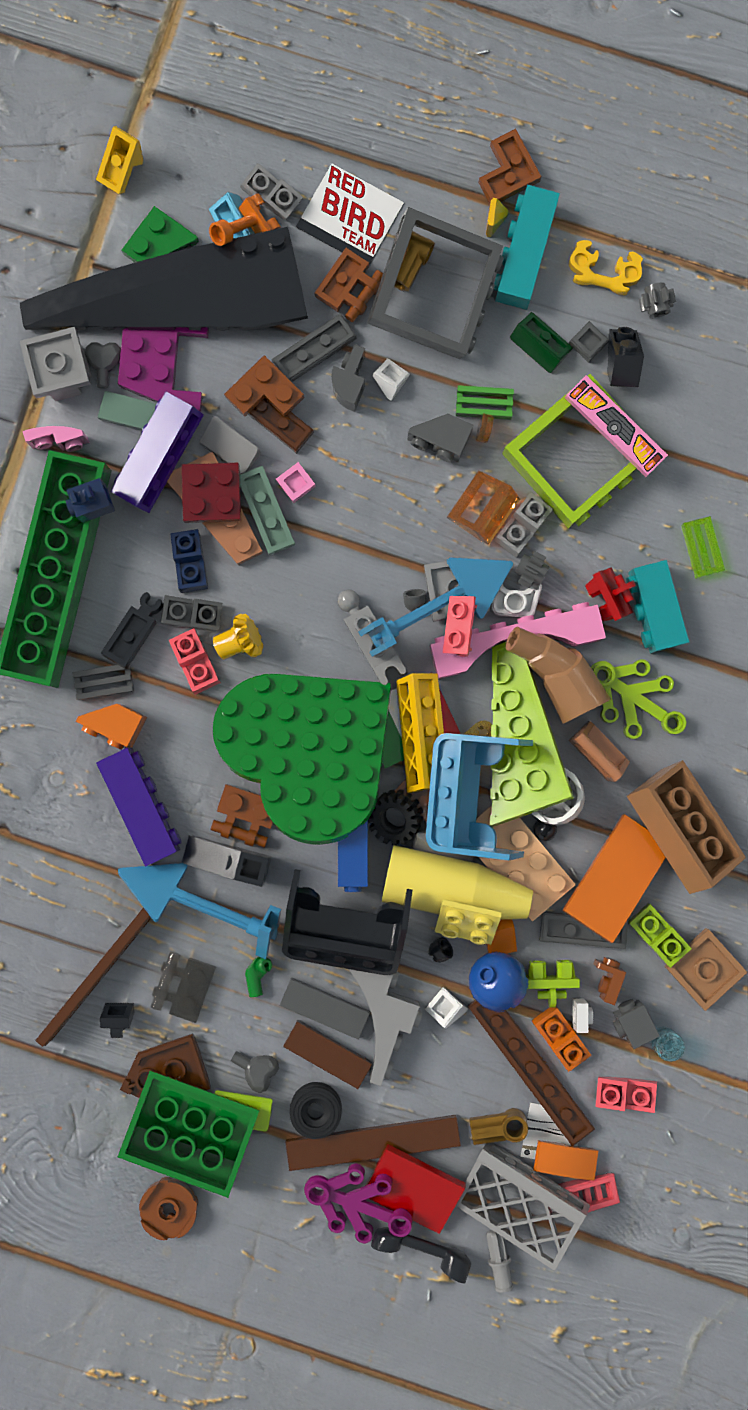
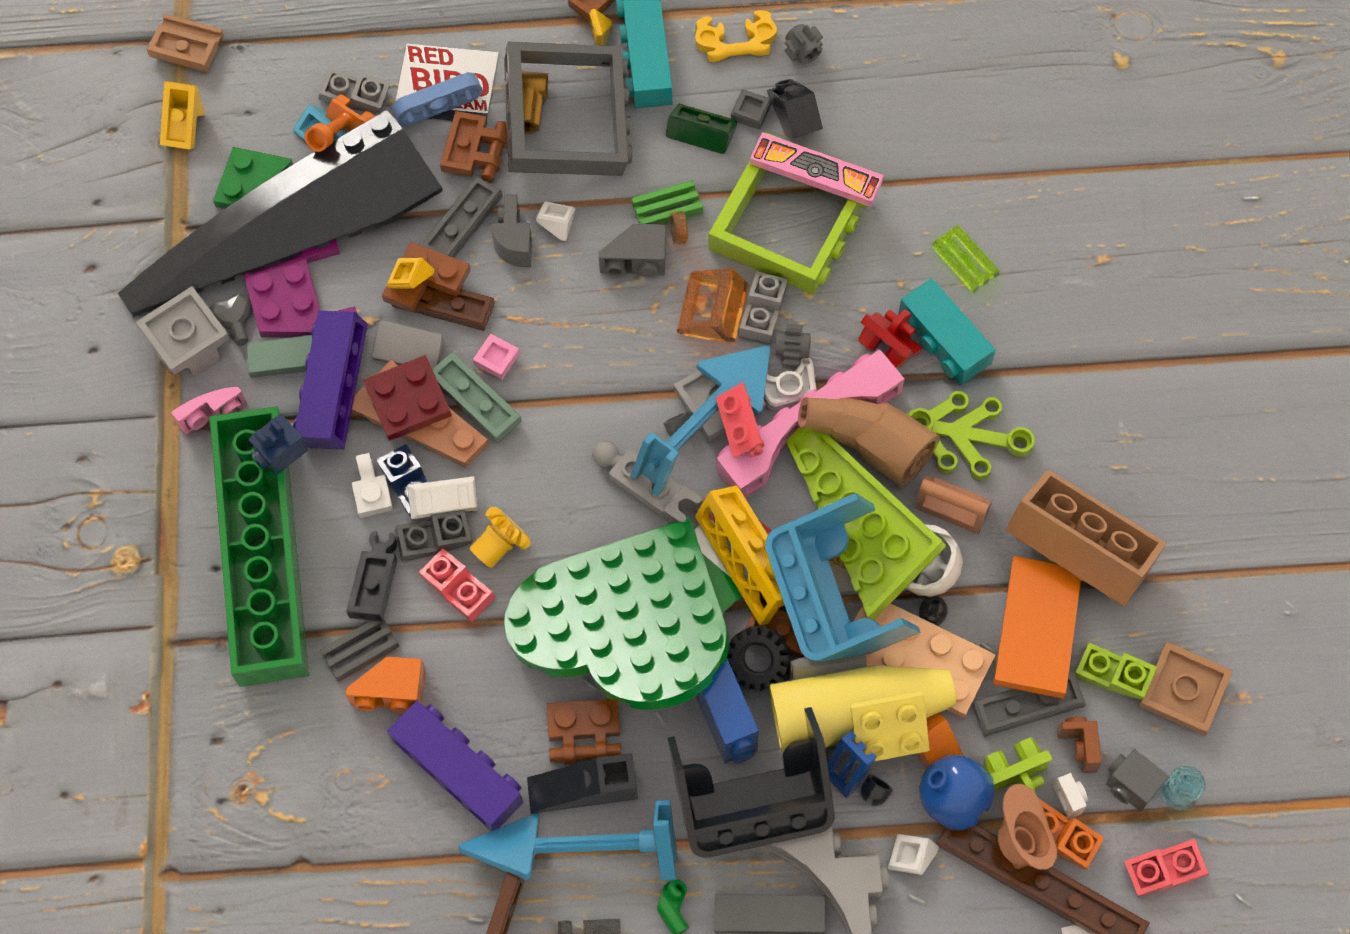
camera: 20 degrees left, 20 degrees down
none -> medium nougat plate [147,14,224,72]
none -> white plate [352,453,393,518]
none -> yellow slope [386,258,435,289]
none -> medium blue beam [391,73,483,126]
none -> white tile [407,476,478,519]
none -> blue tile [827,731,877,798]
none -> nougat piece [998,784,1057,870]

